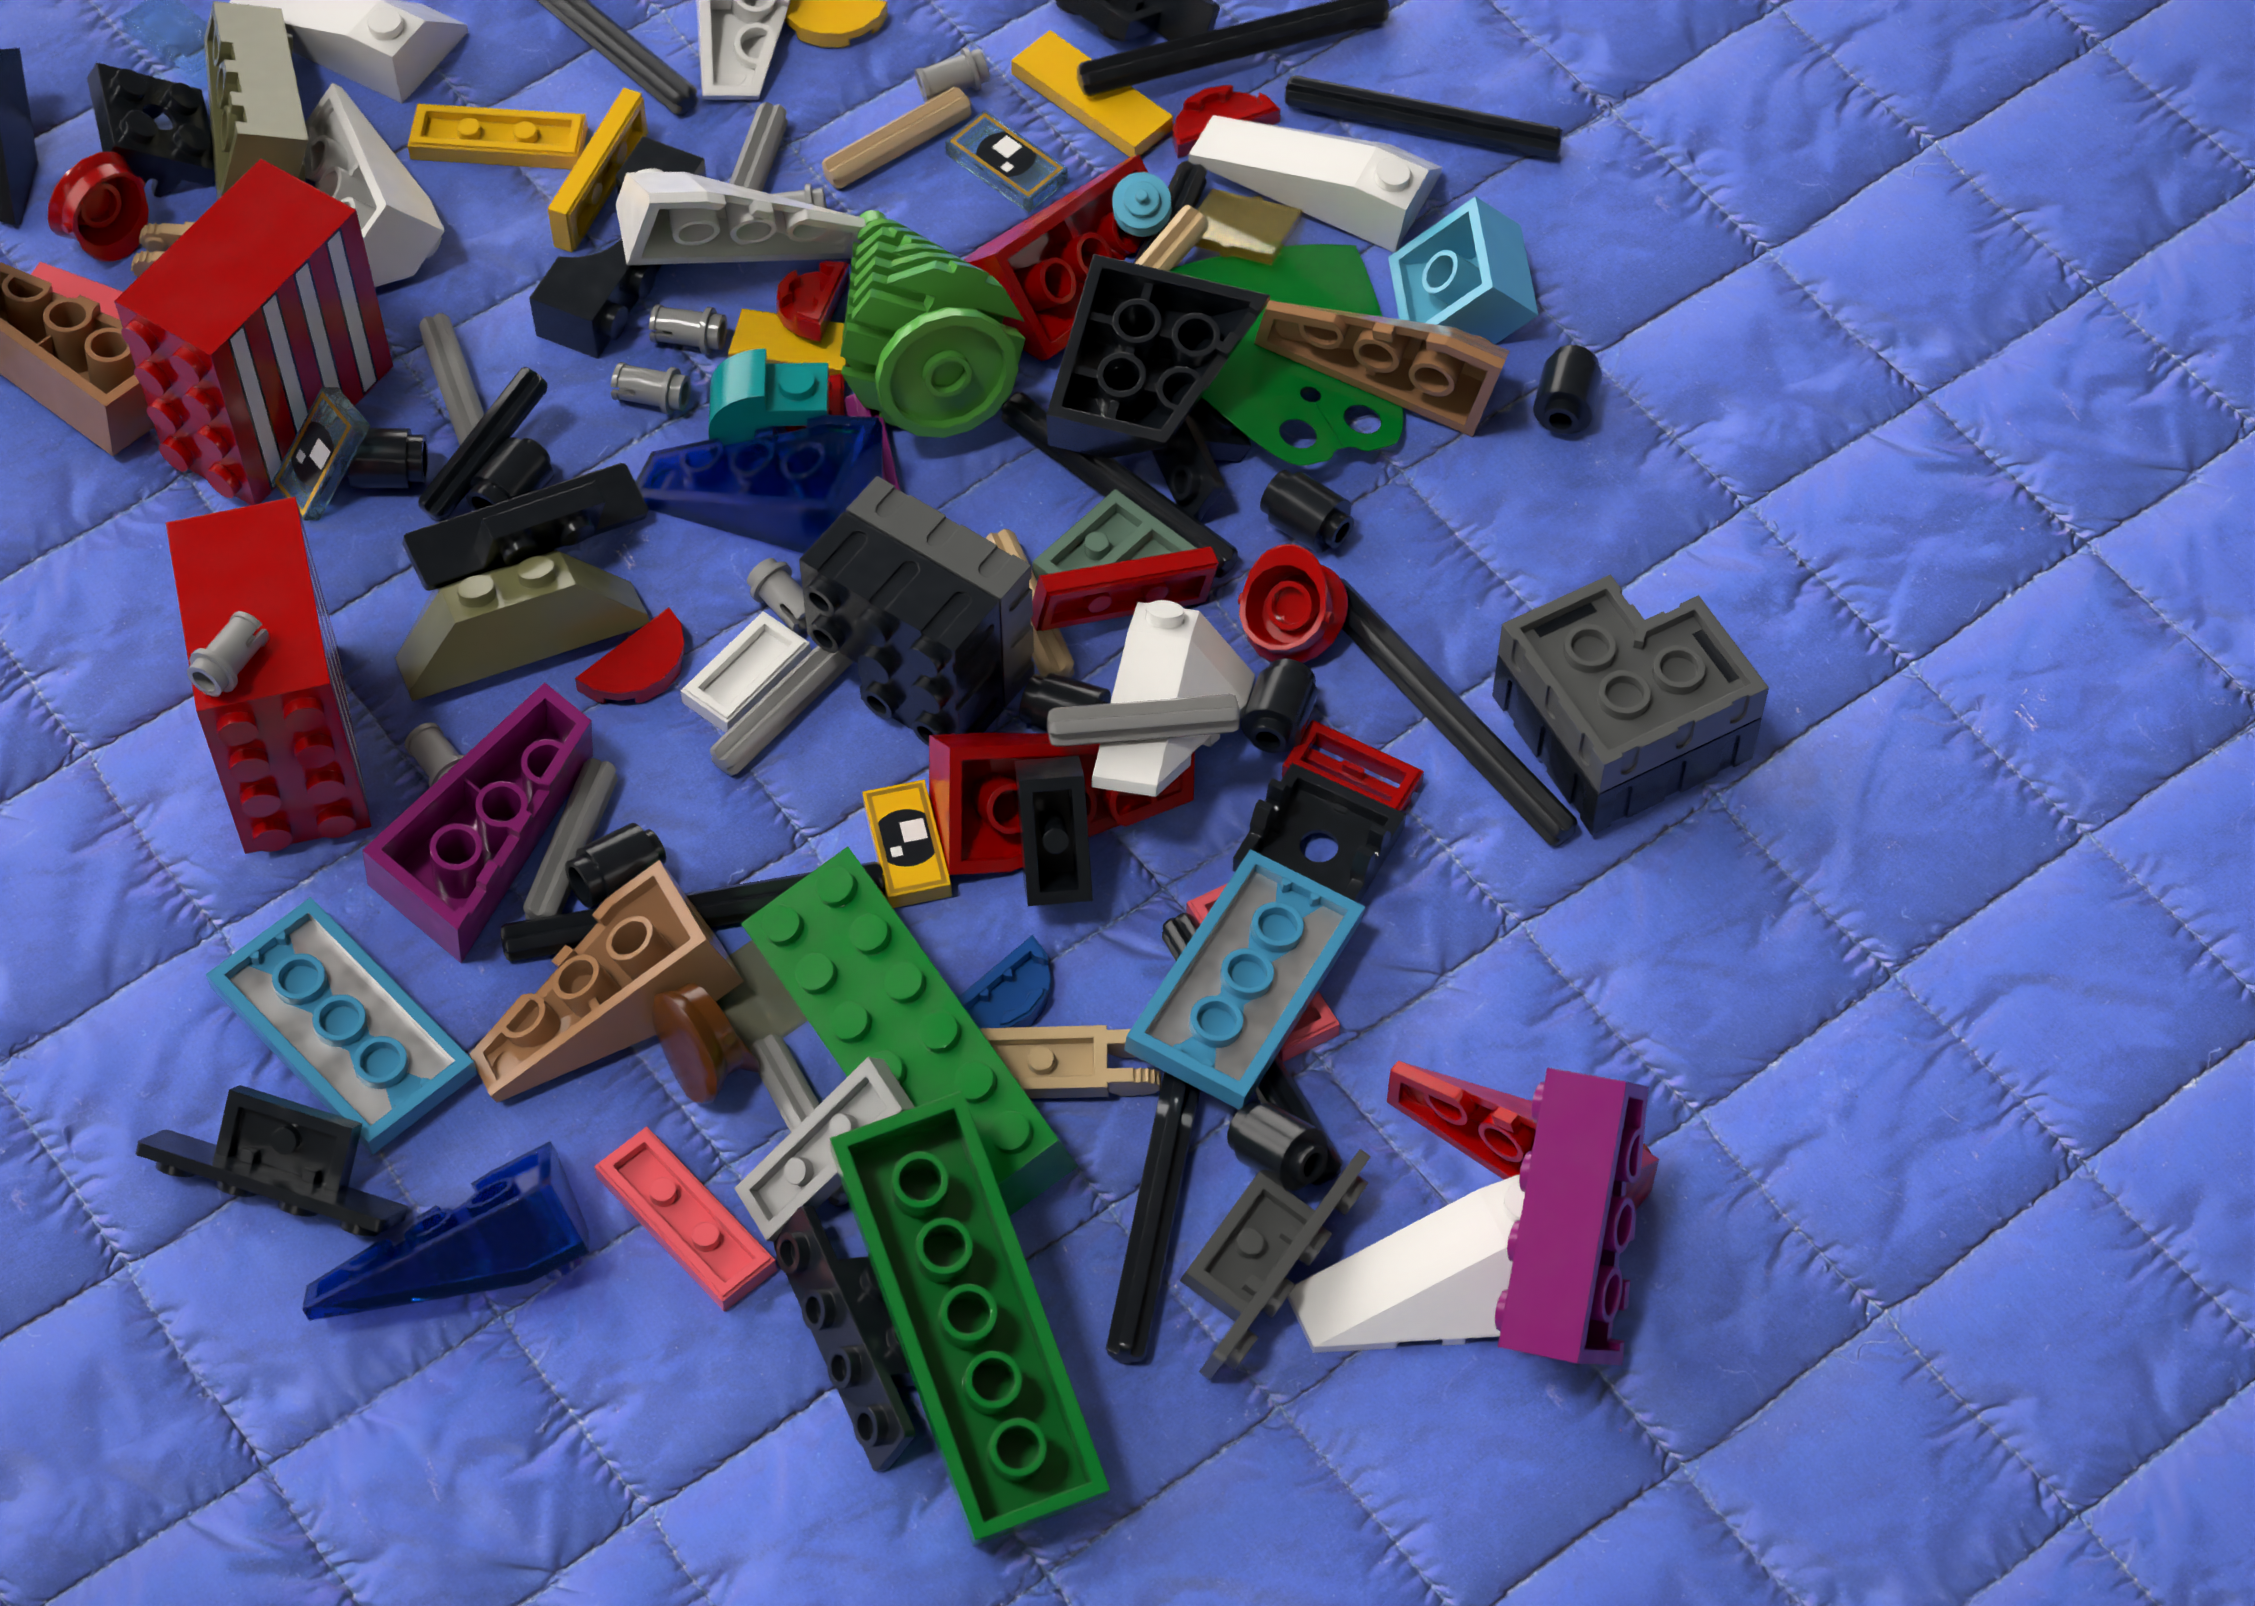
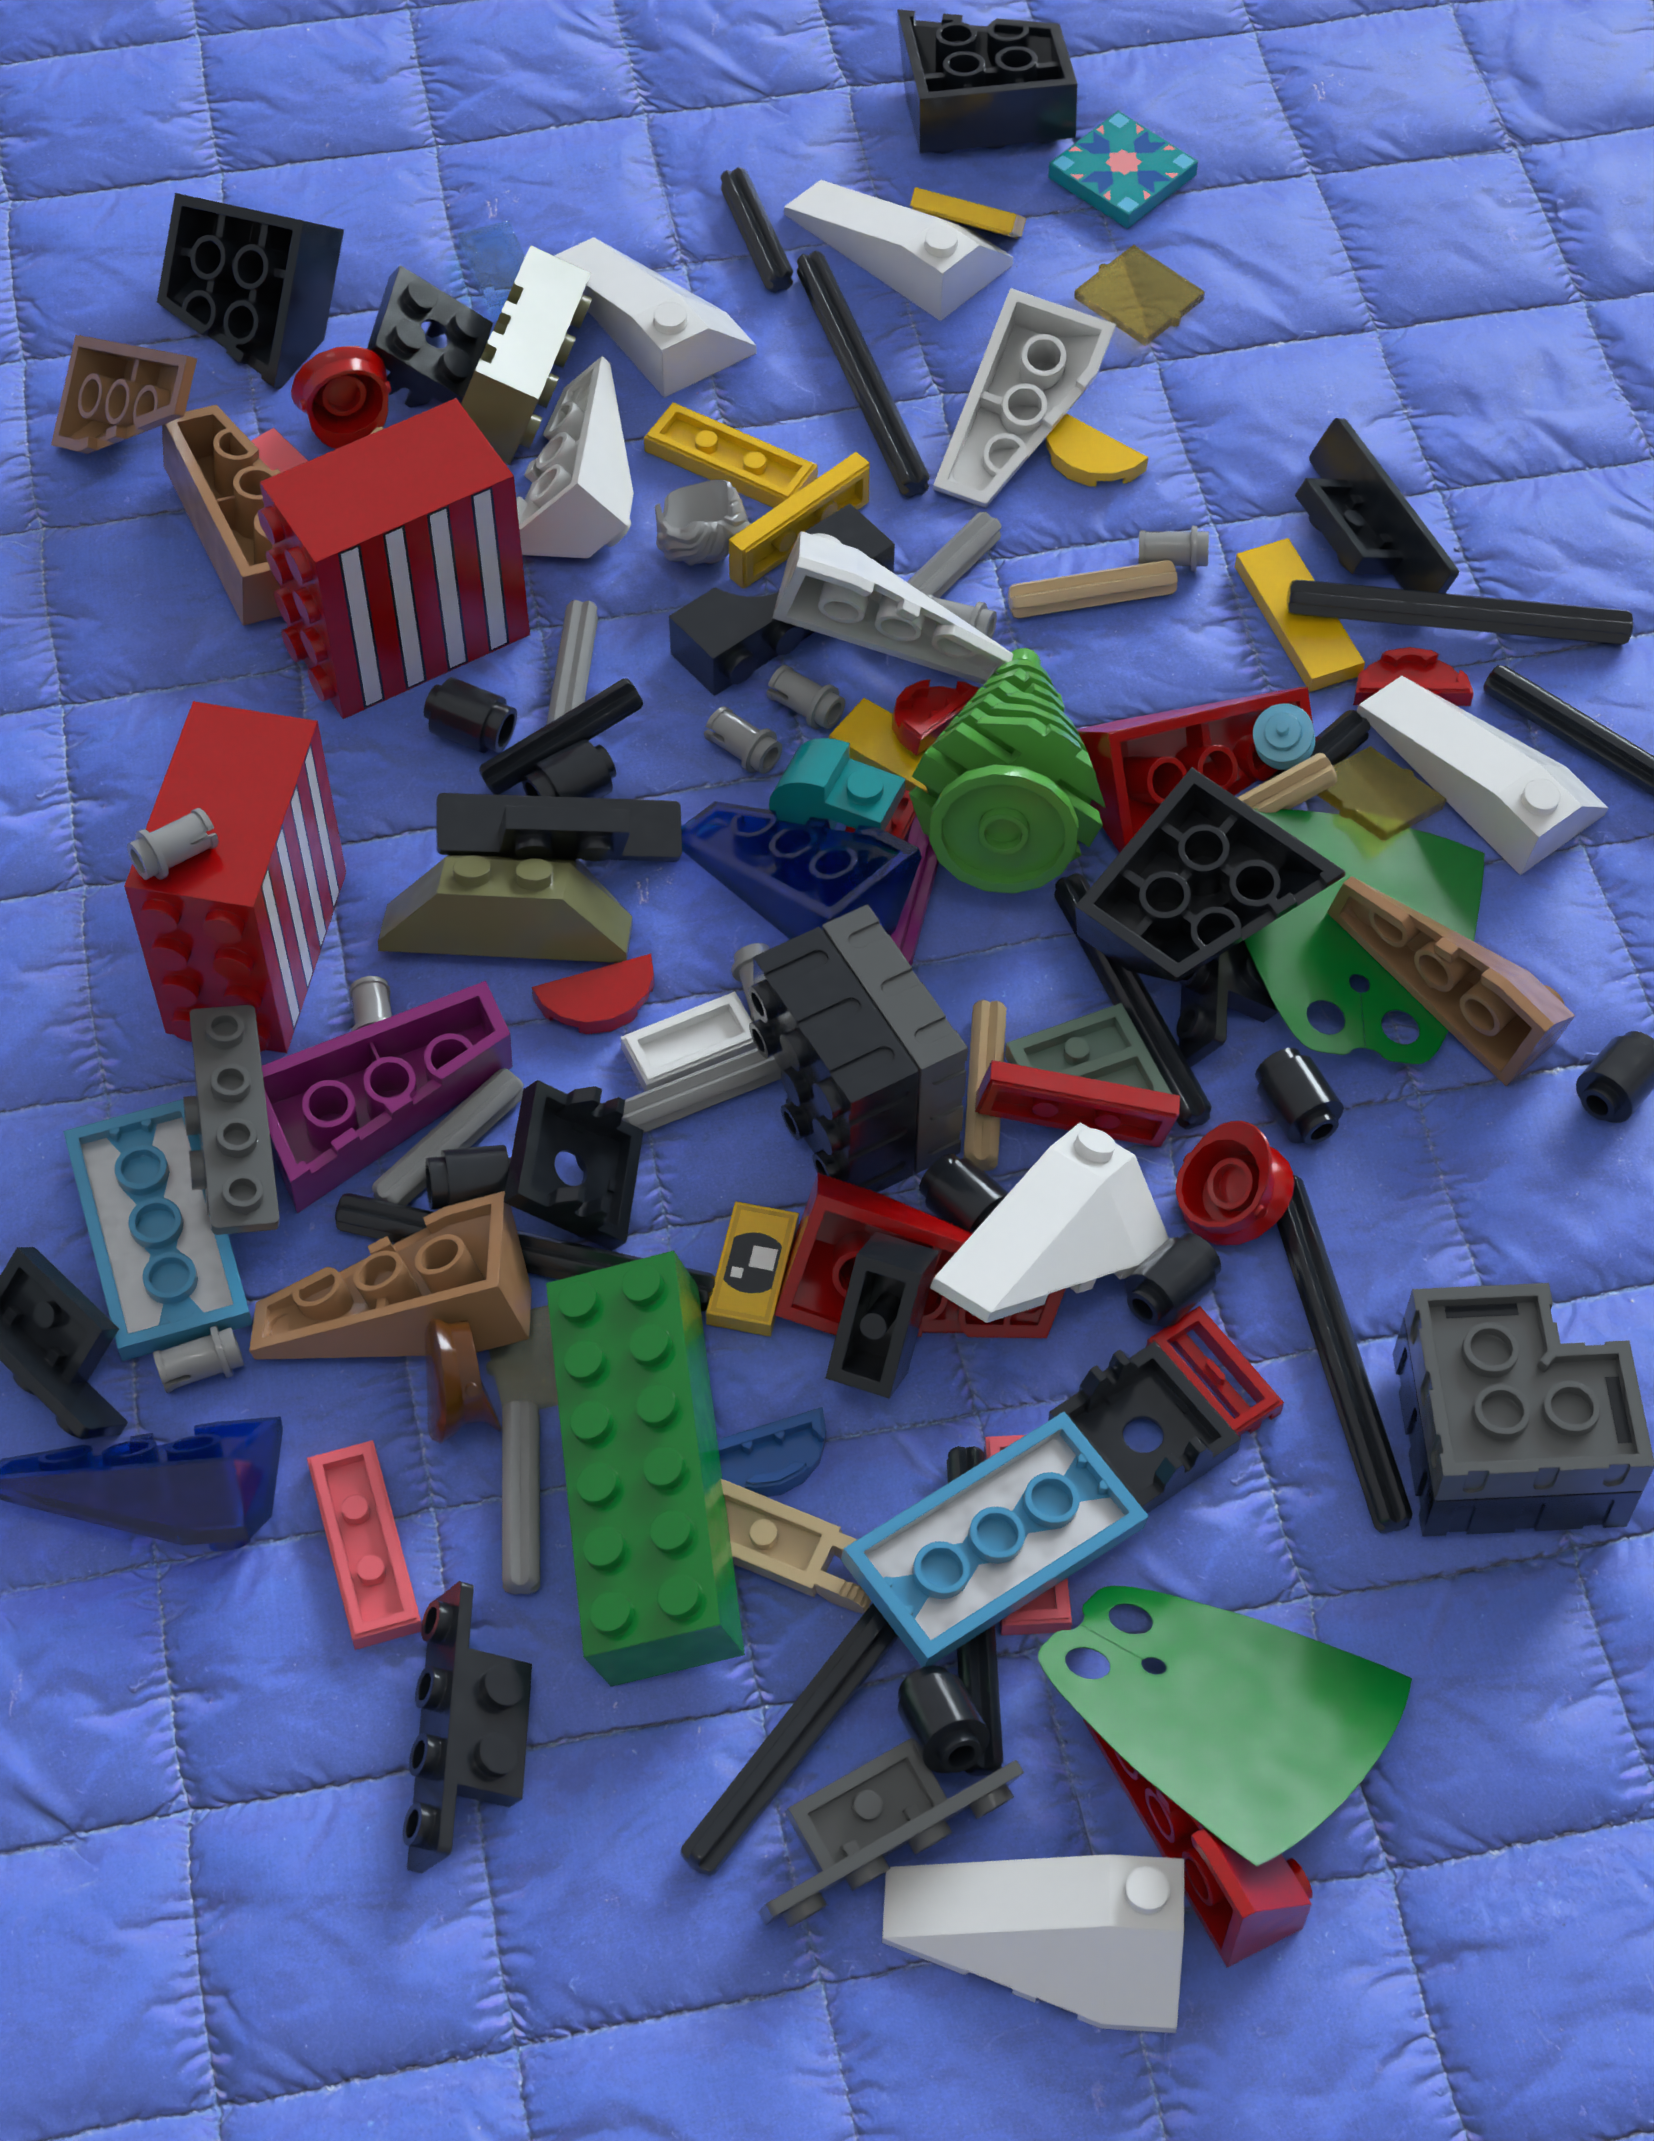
camera: 25 degrees right, 0 degrees up
clear light blue tile [272,387,371,521] -> none
light grey plate [734,1057,914,1241] -> none
green brick [830,1090,1110,1547] -> none
tile [945,110,1068,213] -> none
light grey axle [1047,694,1240,747] -> none
medium azure slope [1388,196,1539,344] -> none
magenta wedge [1495,1068,1649,1365] -> none
none -> light grey pin [153,1326,244,1393]
none -> dark grey bracket [183,1005,279,1235]
none -> black piece [503,1080,644,1251]
none -> light grey hair [655,480,751,566]
none -> piece [1038,1586,1412,1867]

